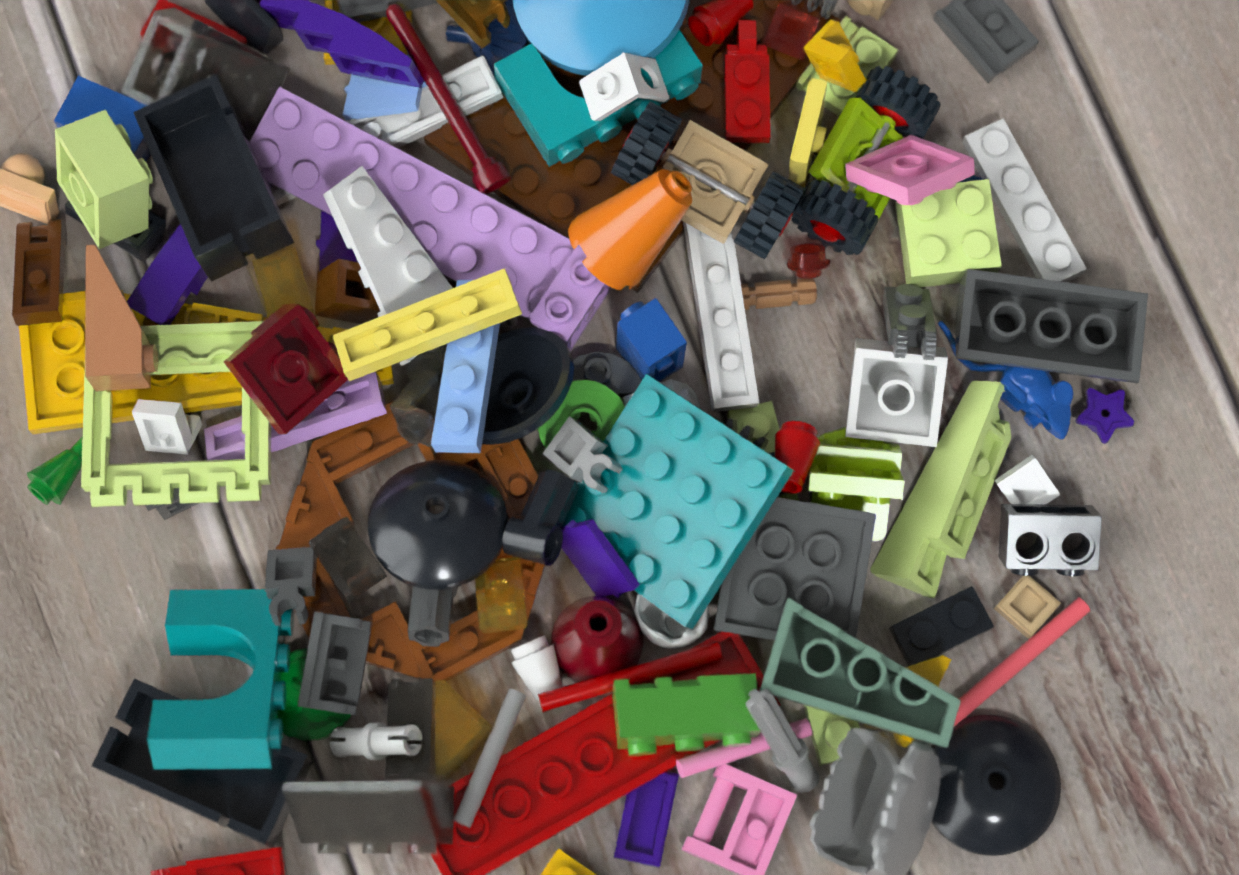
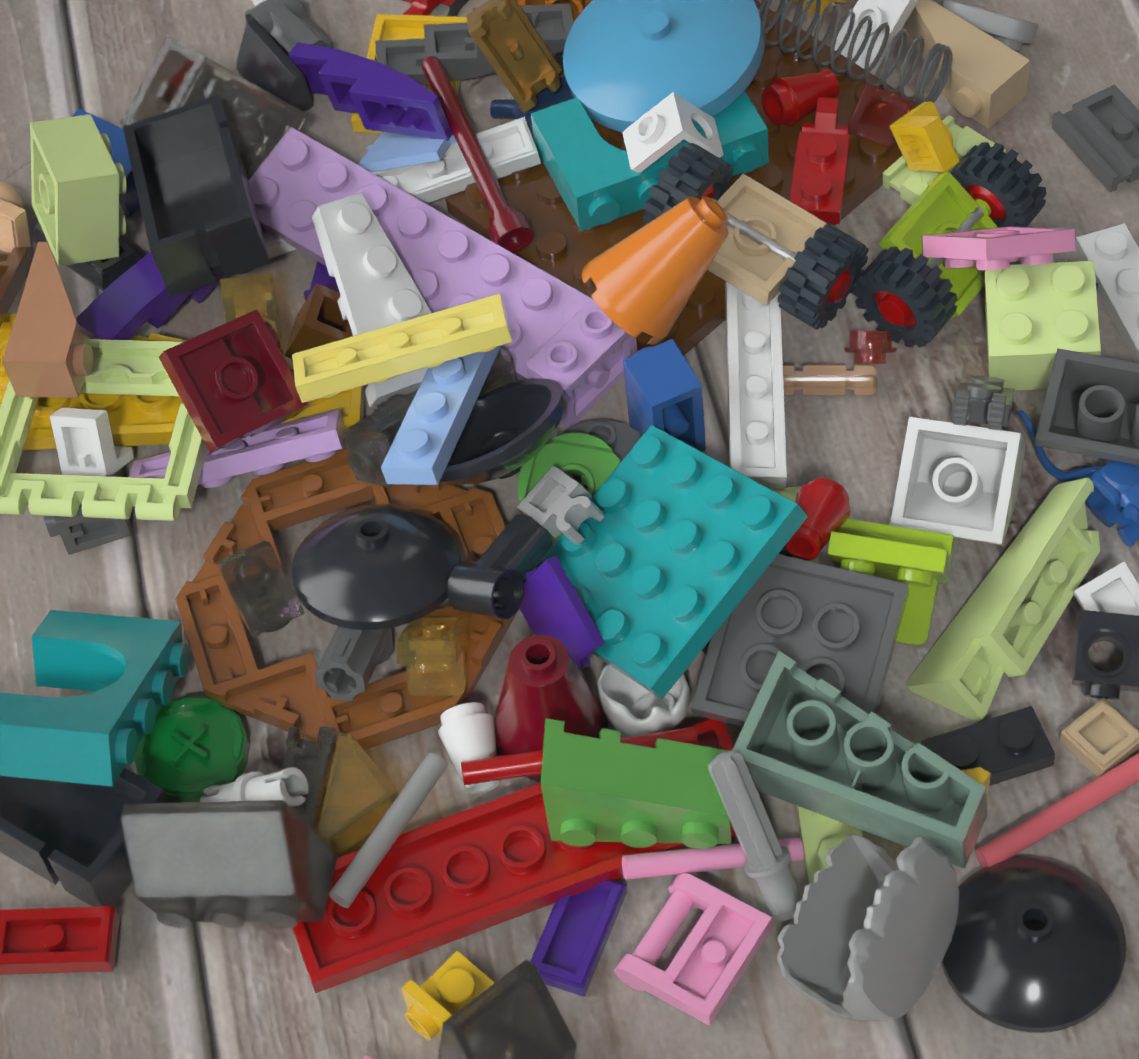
camera: 20 degrees right, 20 degrees down
dark grey plate [265,547,317,626] -> none
dark grey hinge [298,612,373,715] -> none
light yellow plate [788,78,827,188] -> none

